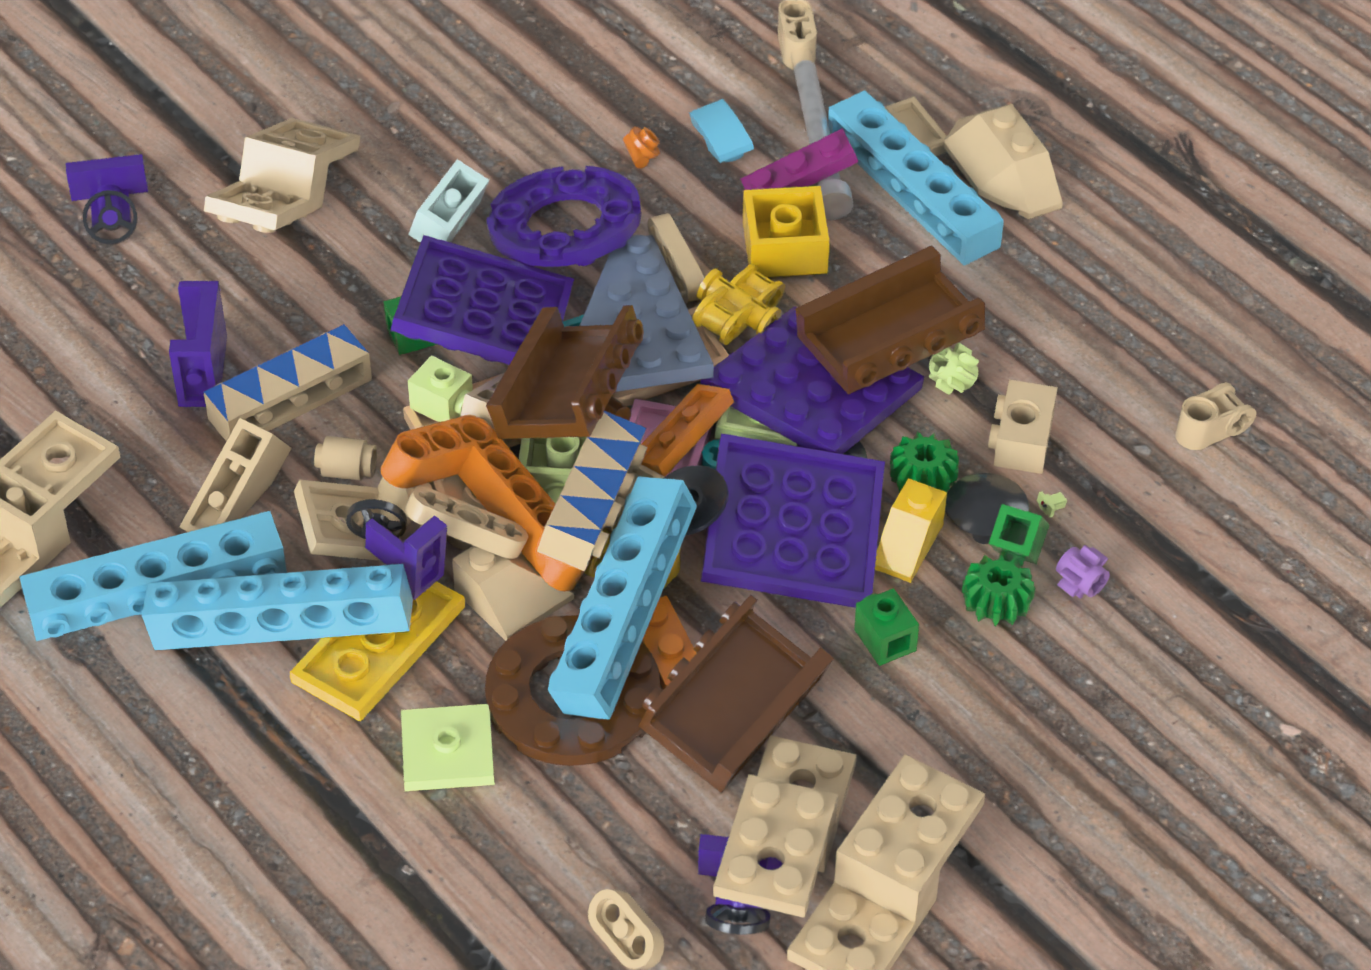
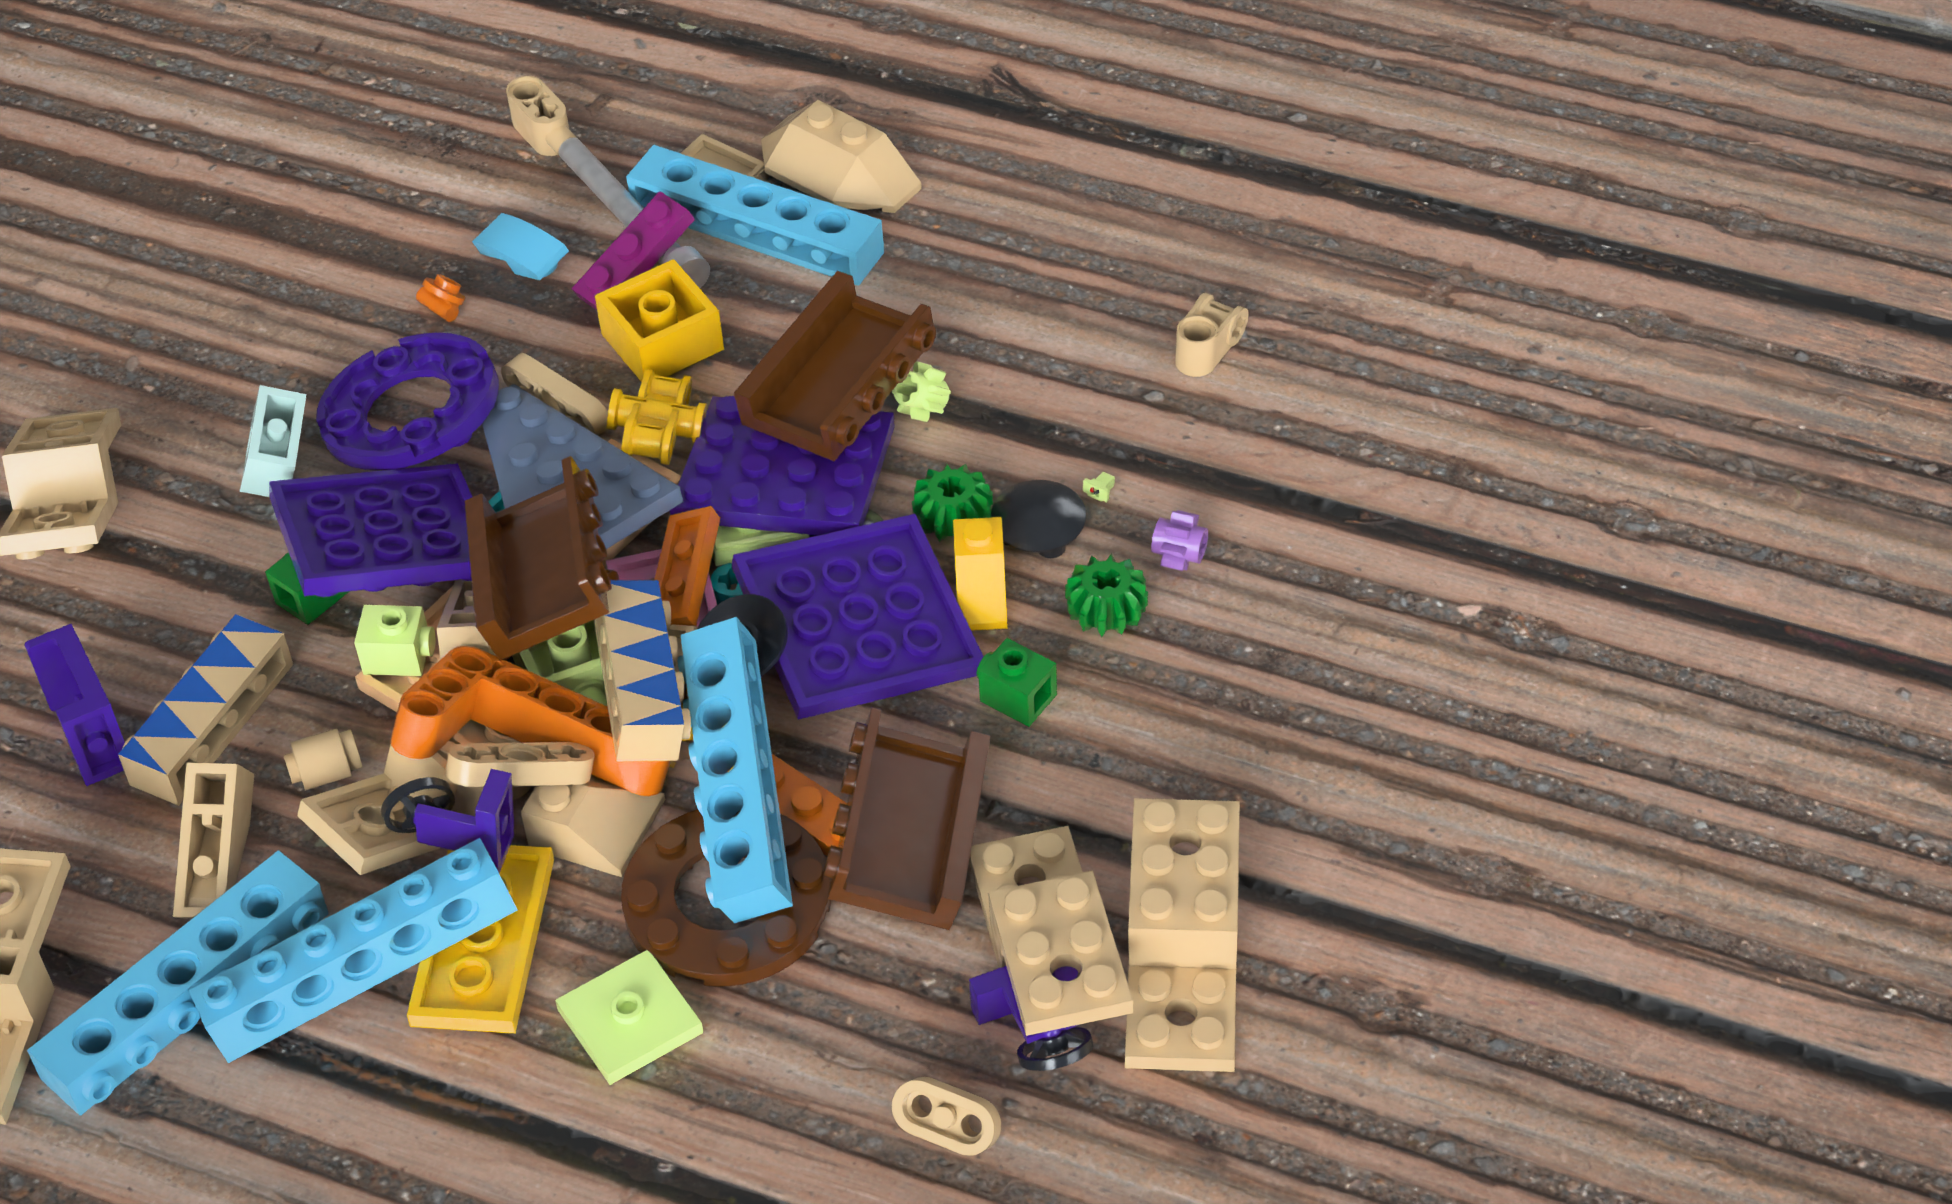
camera: 25 degrees left, 0 degrees up
tan brick [988,379,1058,474] -> none
green brick [989,504,1049,567] -> none

